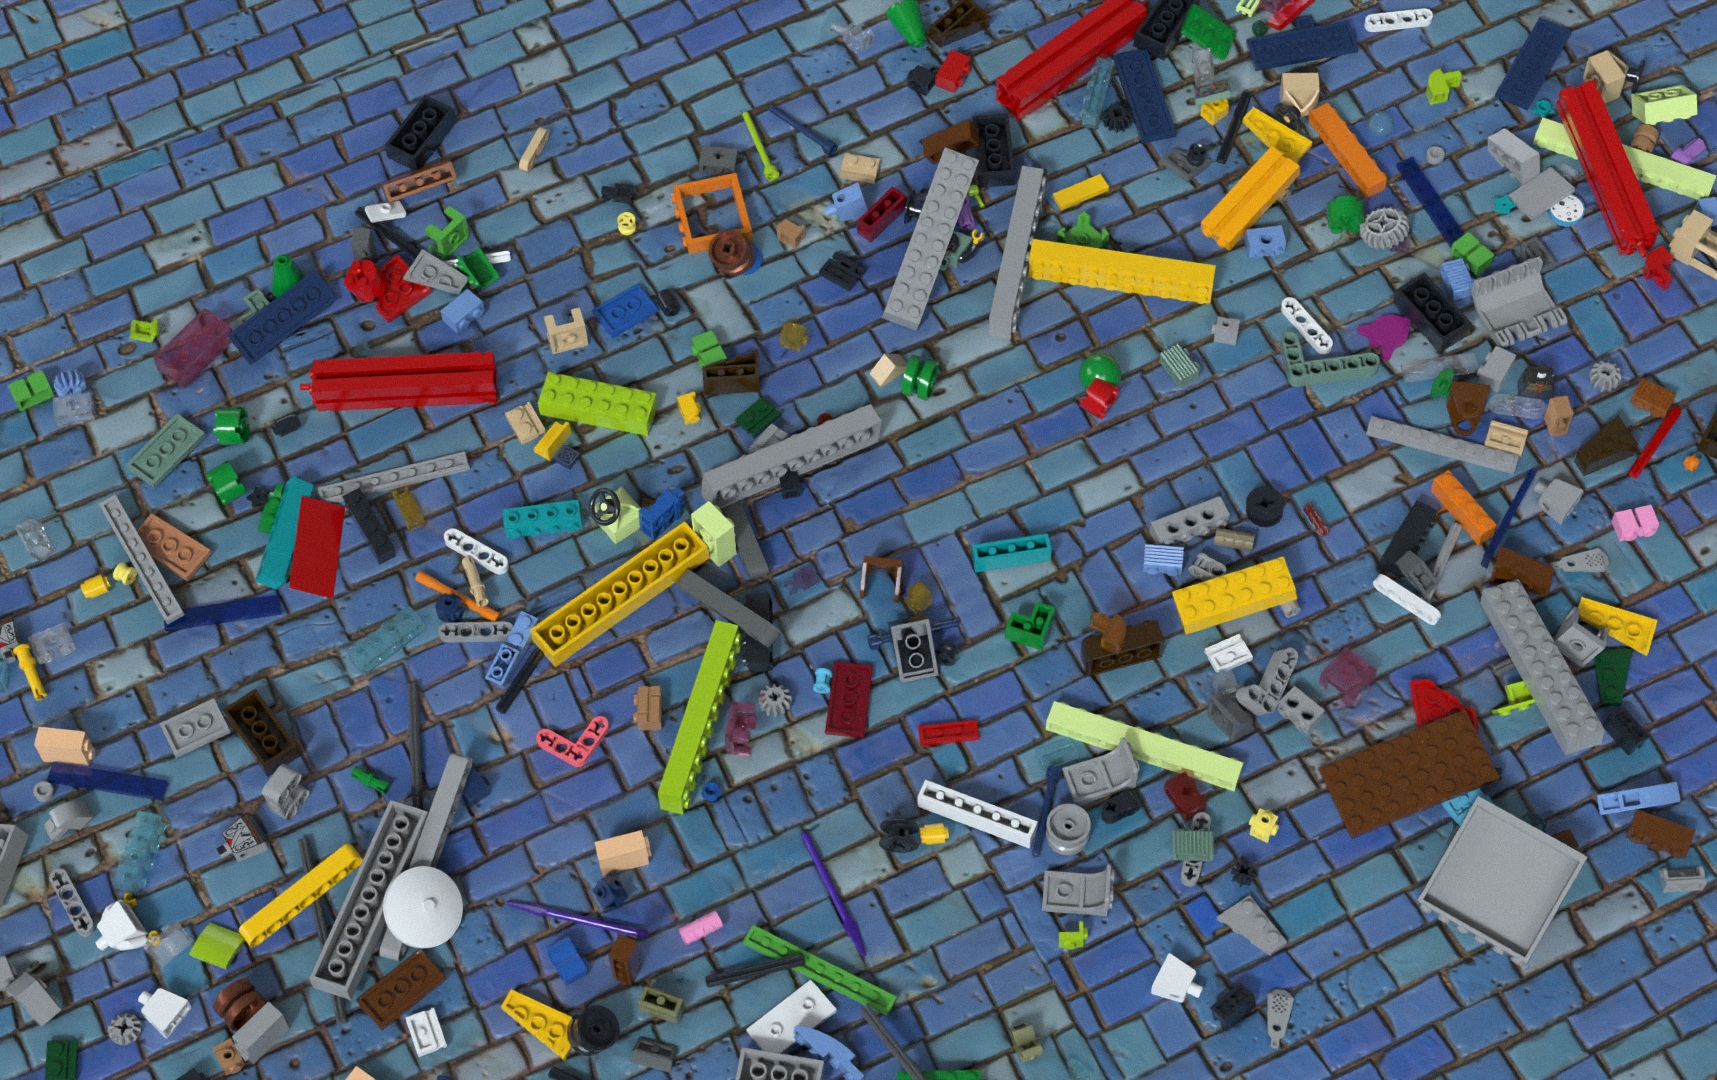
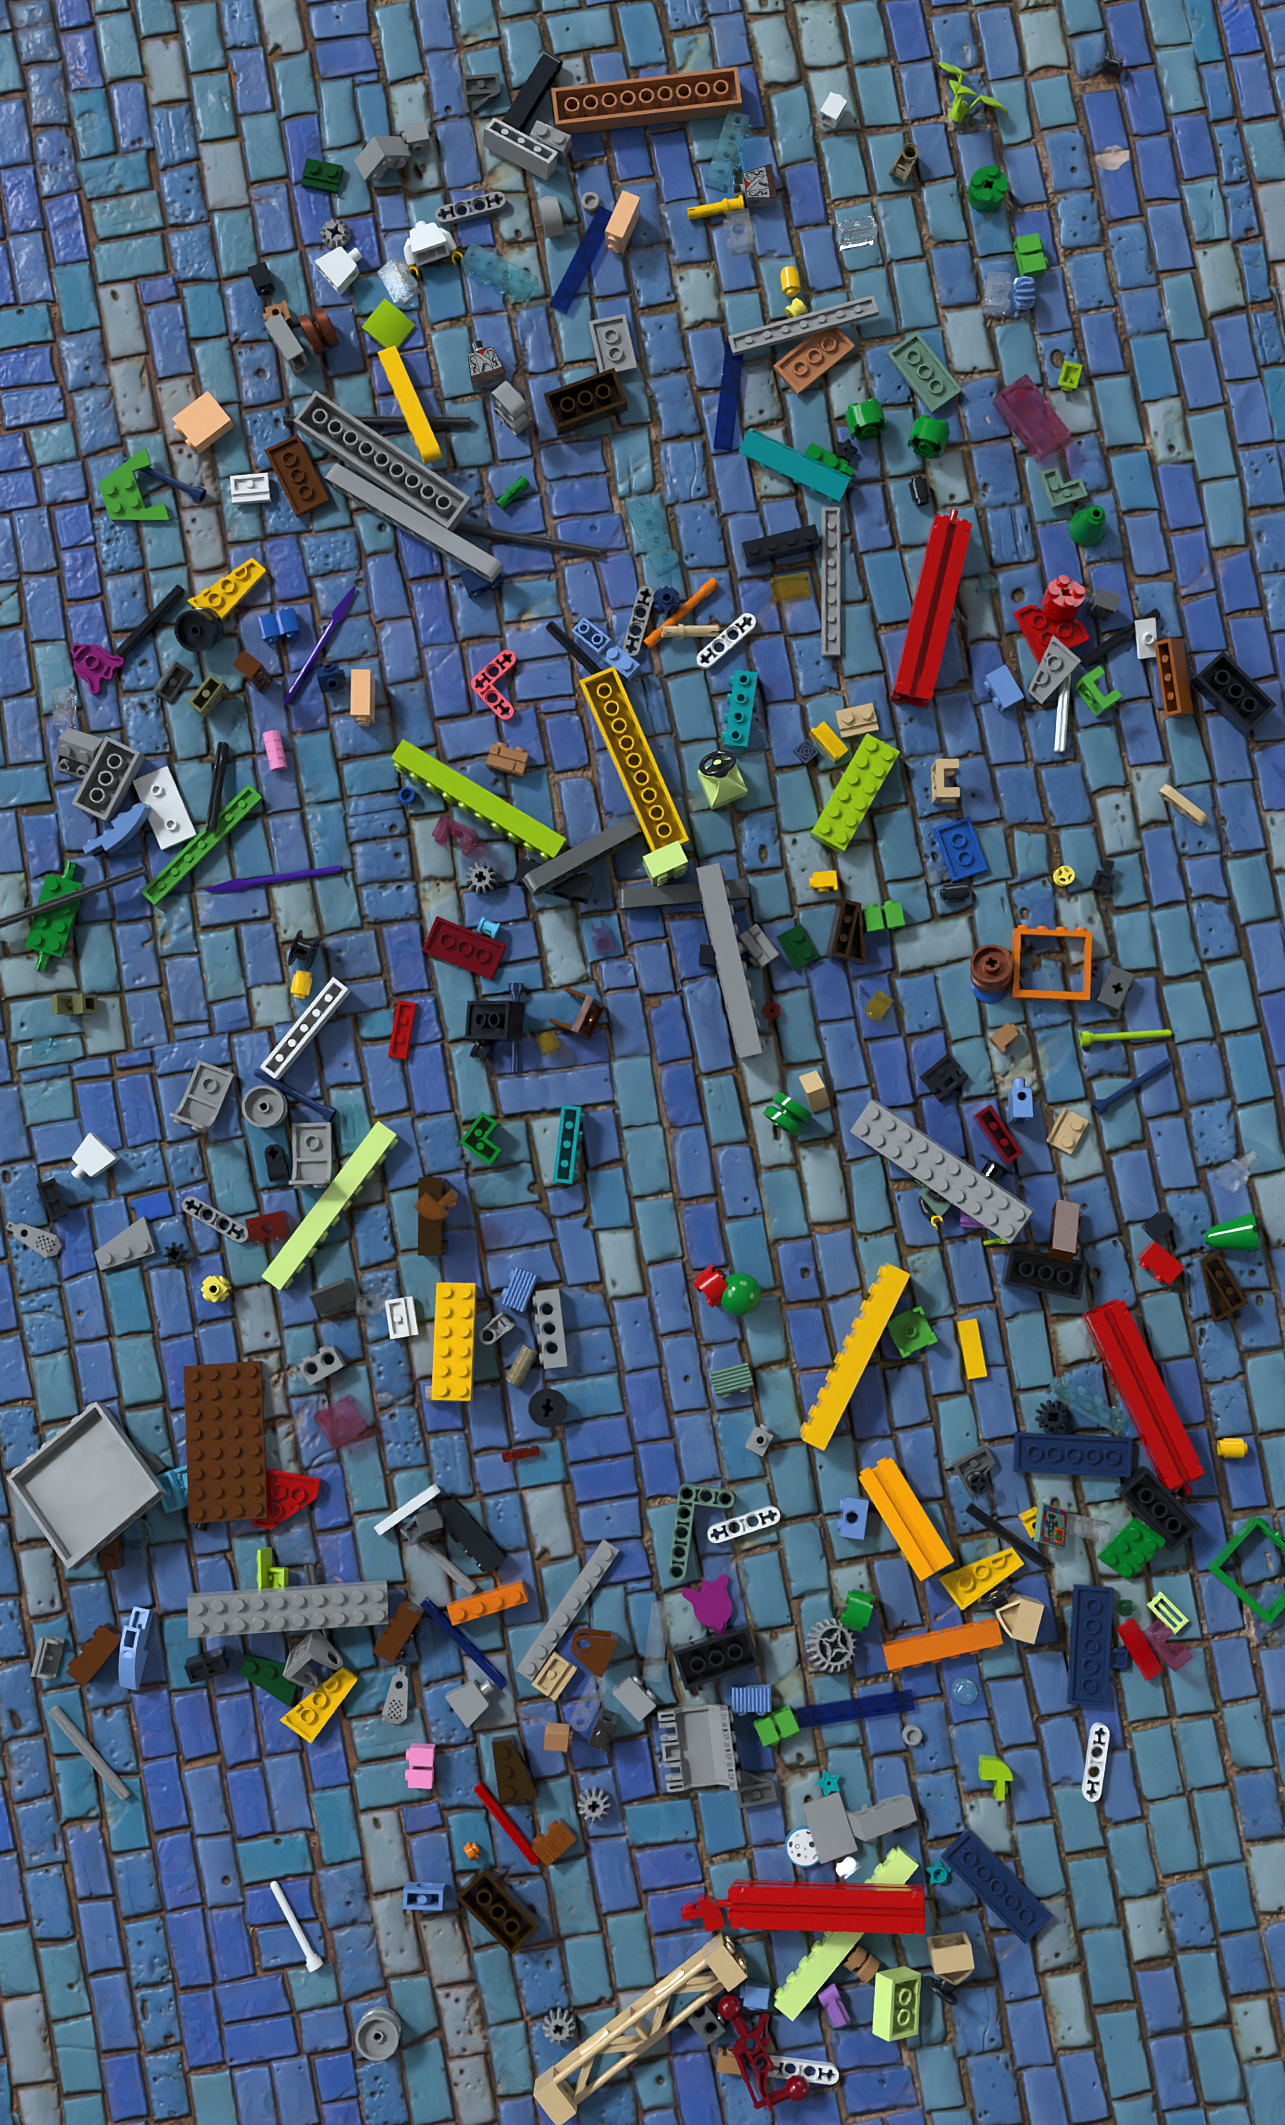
camera: 110 degrees right, 25 degrees up
dark blue plate [227,270,337,365] -> none
red sticker [289,496,345,599] -> none
white dish [383,866,463,949] -> none
green bracket [456,247,501,290] -> none
blue hips [638,486,686,541] -> none
light grey brick [989,166,1046,340] -> none
lime bracket [1058,921,1087,950] -> none
sand green brick [1171,829,1214,861] -> none
light grey beam [1236,647,1298,716] -> none
green piece [1430,368,1455,398] -> none

